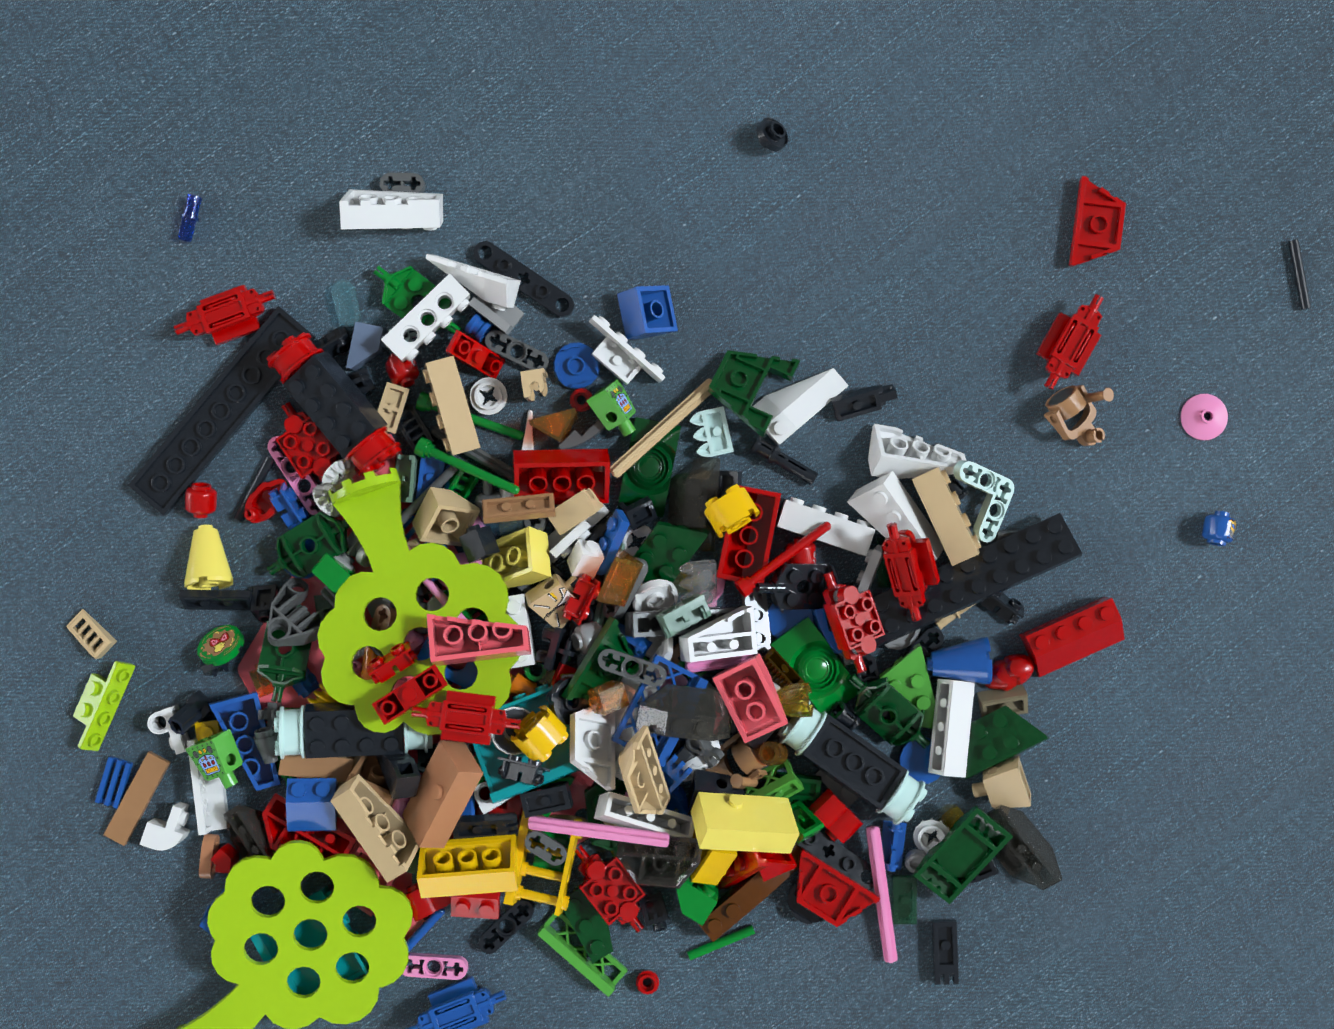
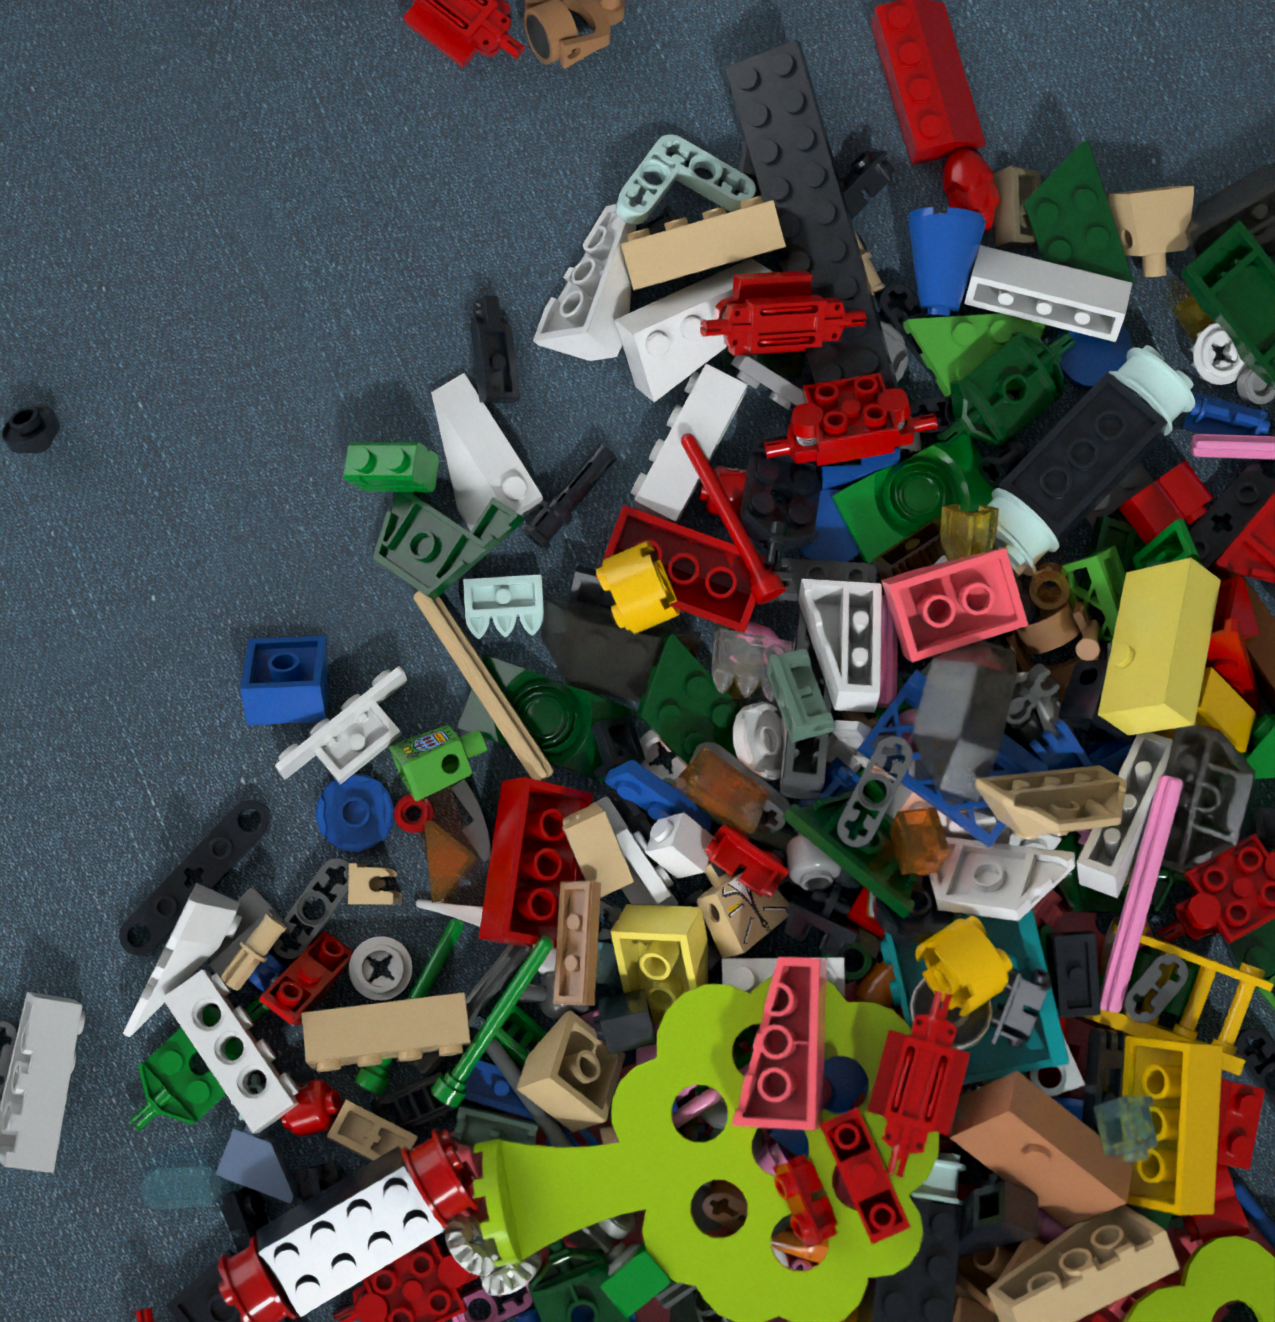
camera: 80 degrees left, 5 degrees down
none -> tan axle [220,913,287,990]
none -> green brick [344,442,439,492]
none -> clear light blue brick [1094,1096,1158,1163]

